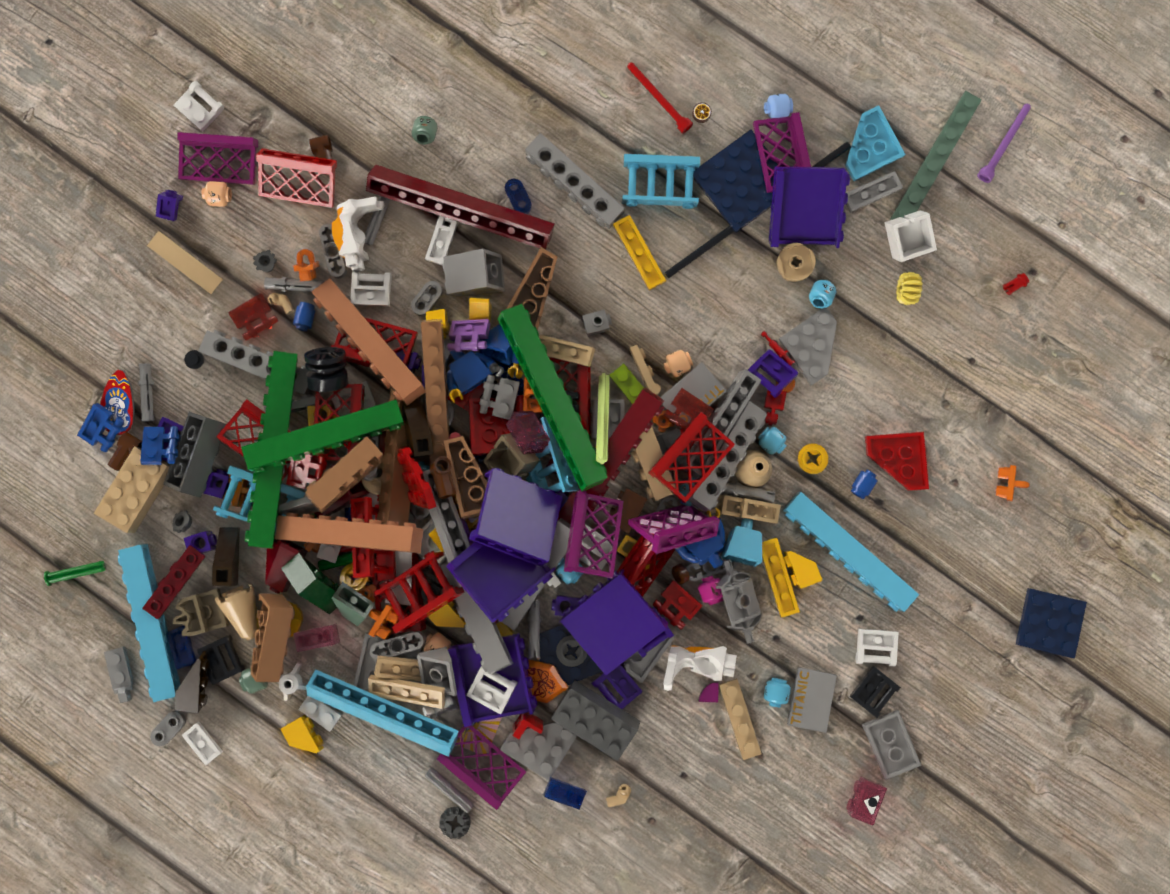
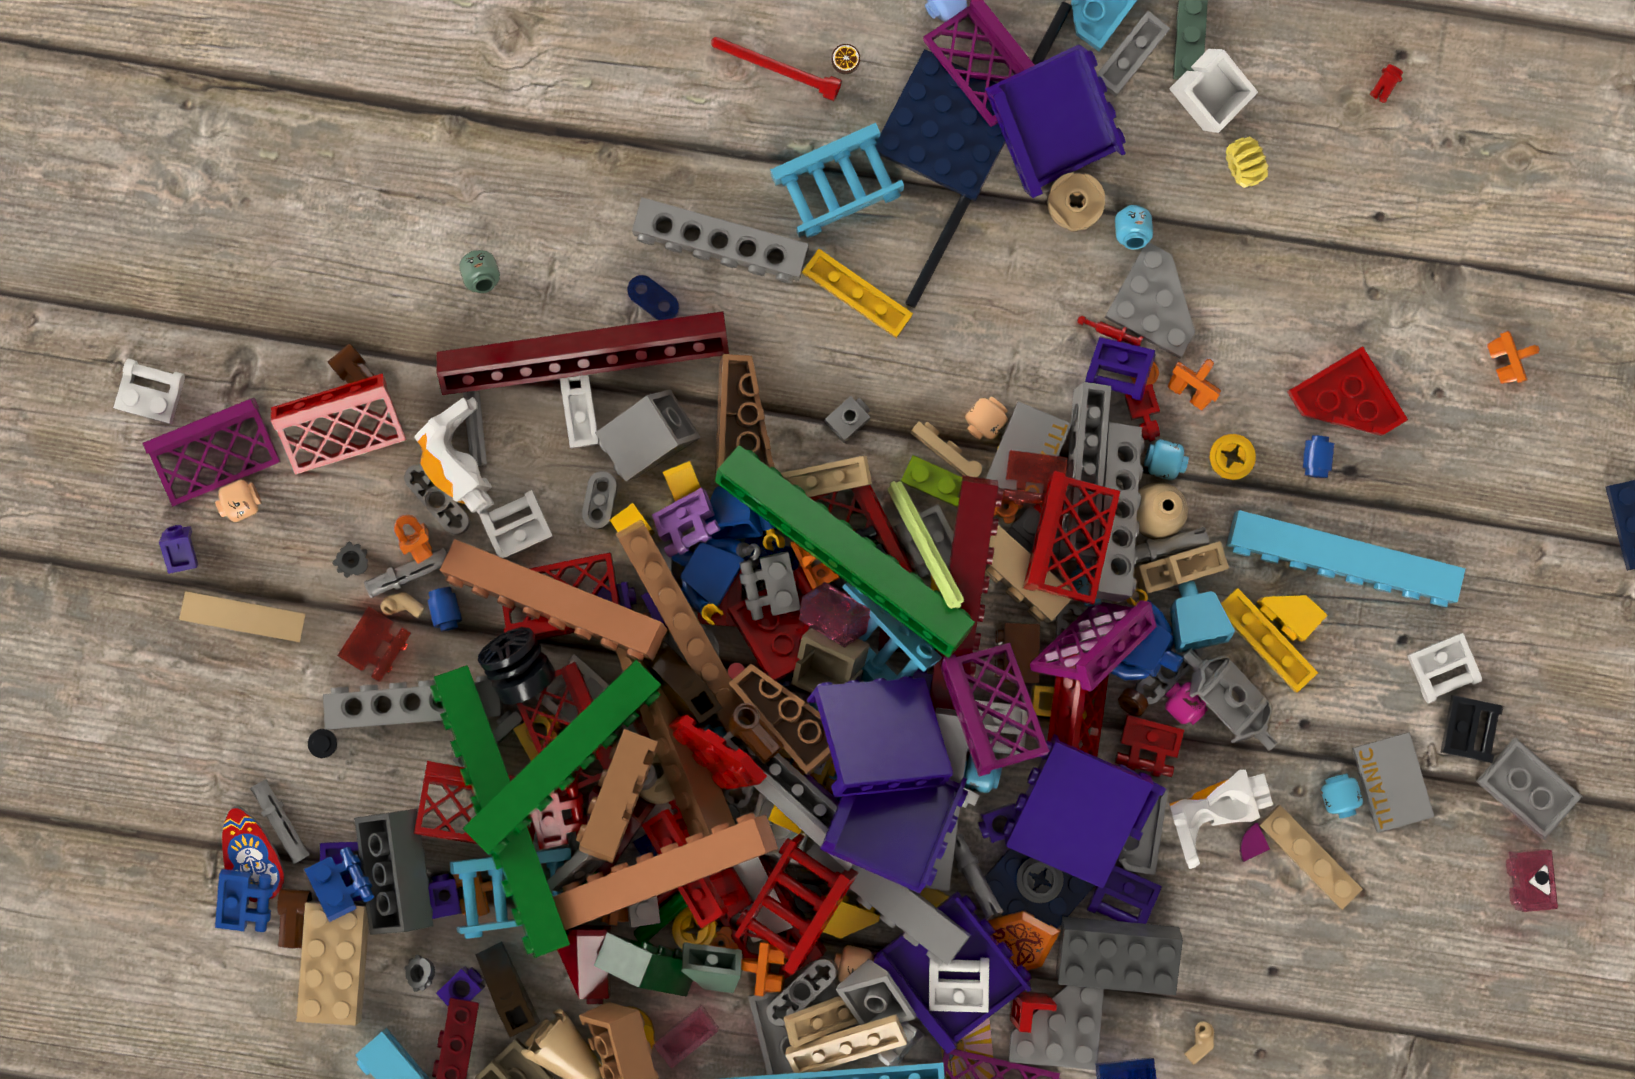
camera: 30 degrees left, 0 degrees up
none -> orange hips [1167,359,1221,410]

